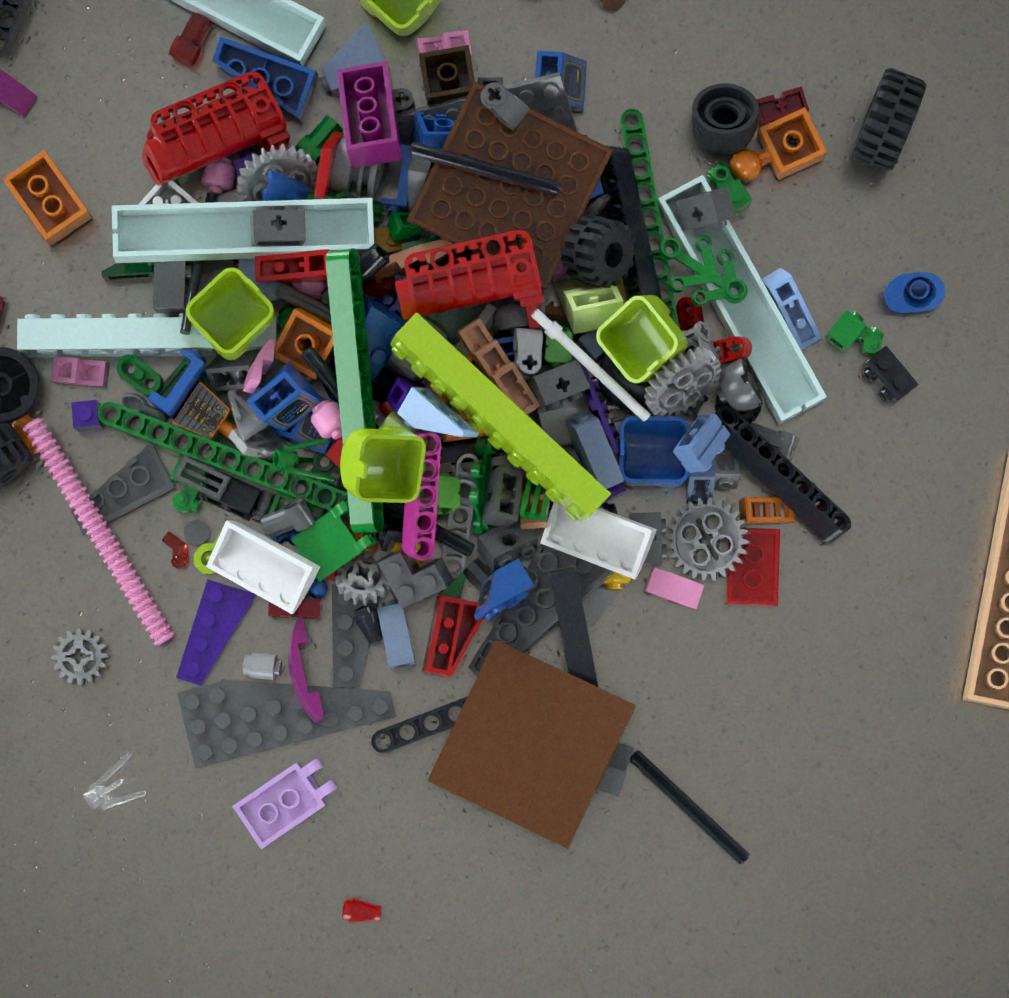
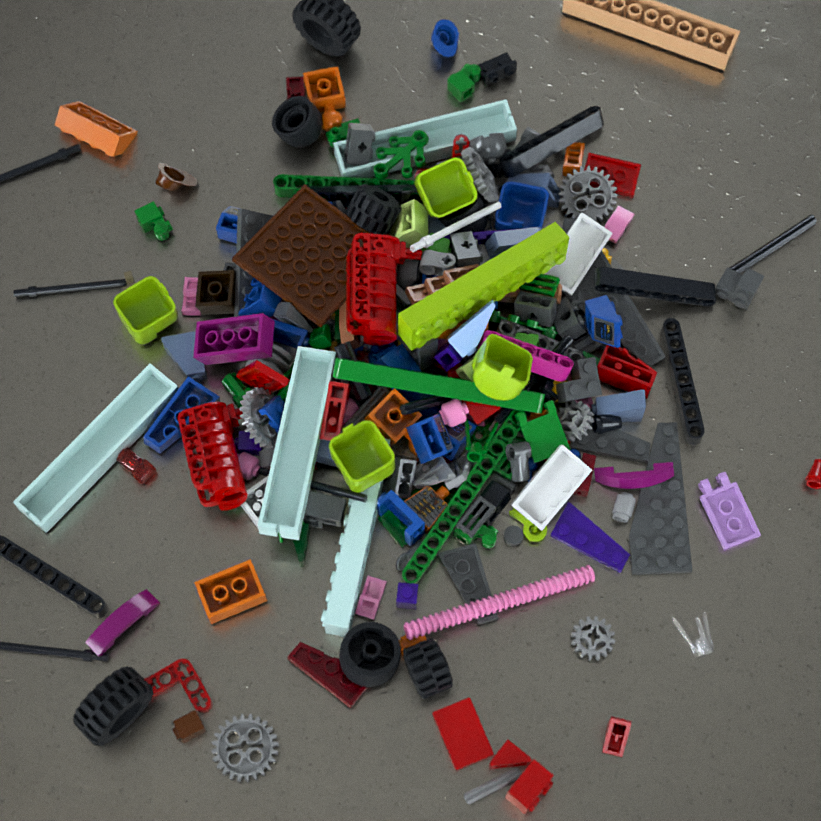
camera: 75 degrees left, 15 degrees down
green plate [117,355,164,396] -> none
clear red arm [162,531,189,568] -> none
bright pink slope [243,338,275,394] -> none
dark grey brick [250,206,306,246] -> none
black axle [410,142,561,196] -> none
reddish brown tile [427,639,636,849] -> none
dark grey piece [480,82,530,130] -> none
medium blue brick [673,413,730,473] -> none
light blue slope [762,268,822,351] -> none

